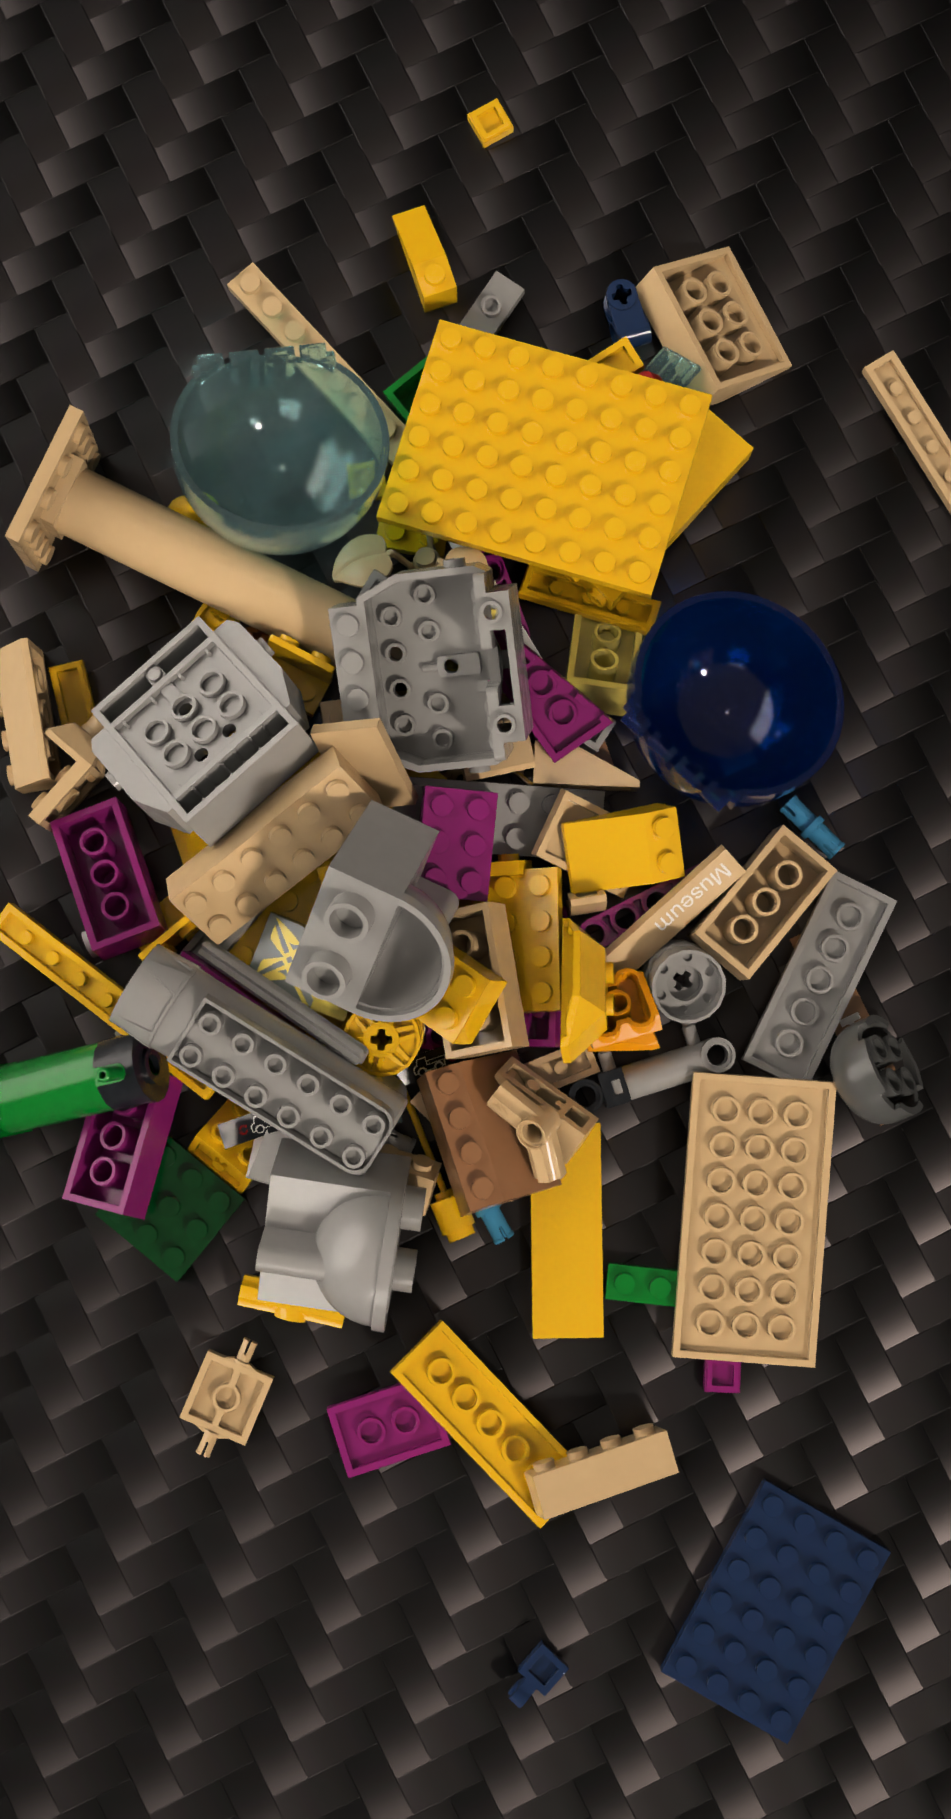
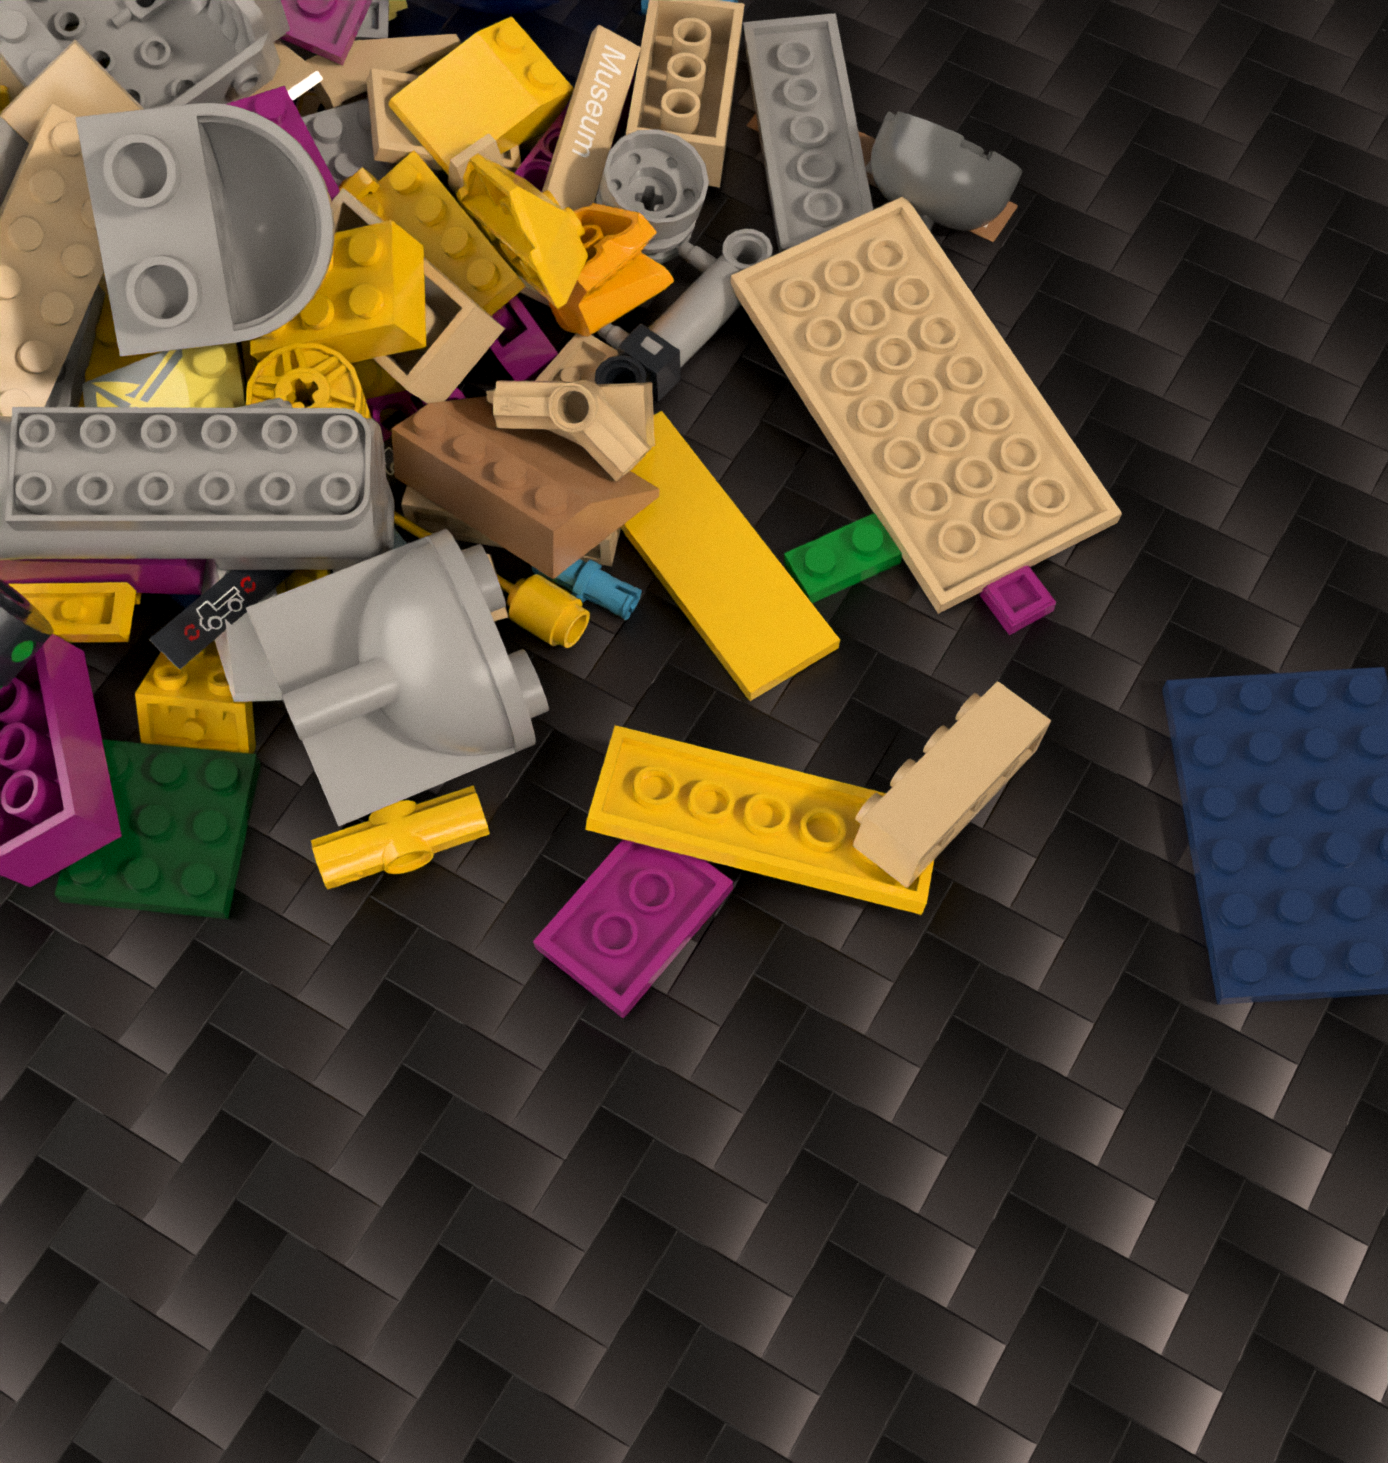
camera: 30 degrees left, 20 degrees down
tan plate [179,1337,275,1458] -> none
dark blue plate [508,1640,569,1709] -> none

